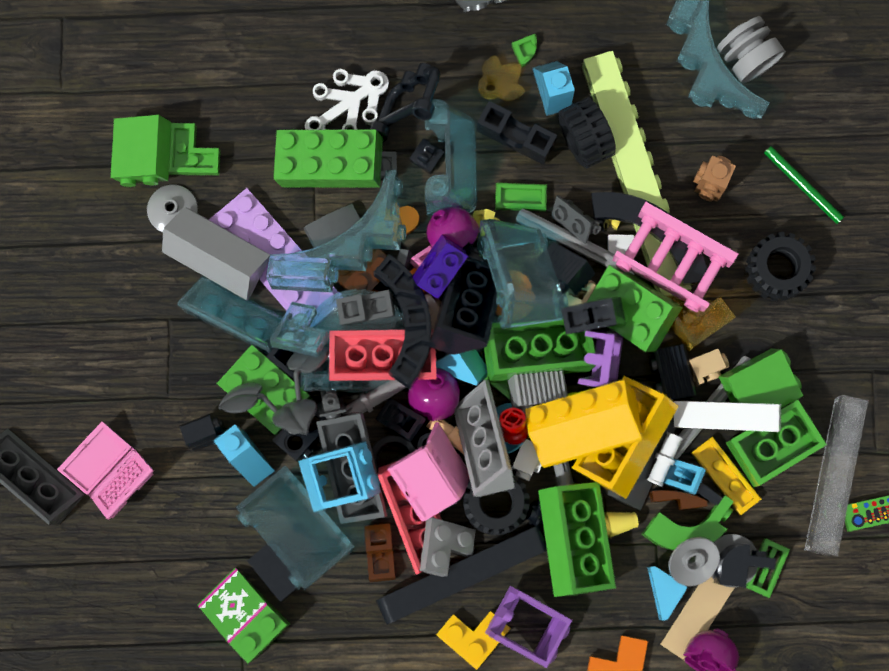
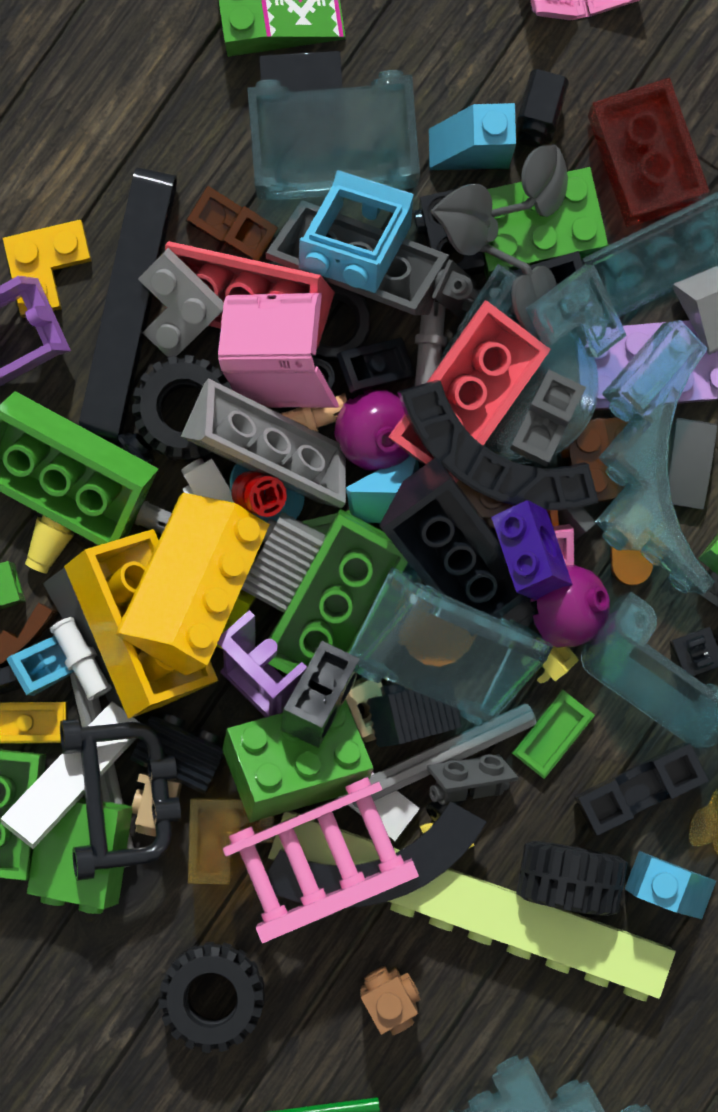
camera: 120 degrees right, 5 degrees up
none -> black bar [60,719,181,881]
none -> clear red brick [588,77,710,228]

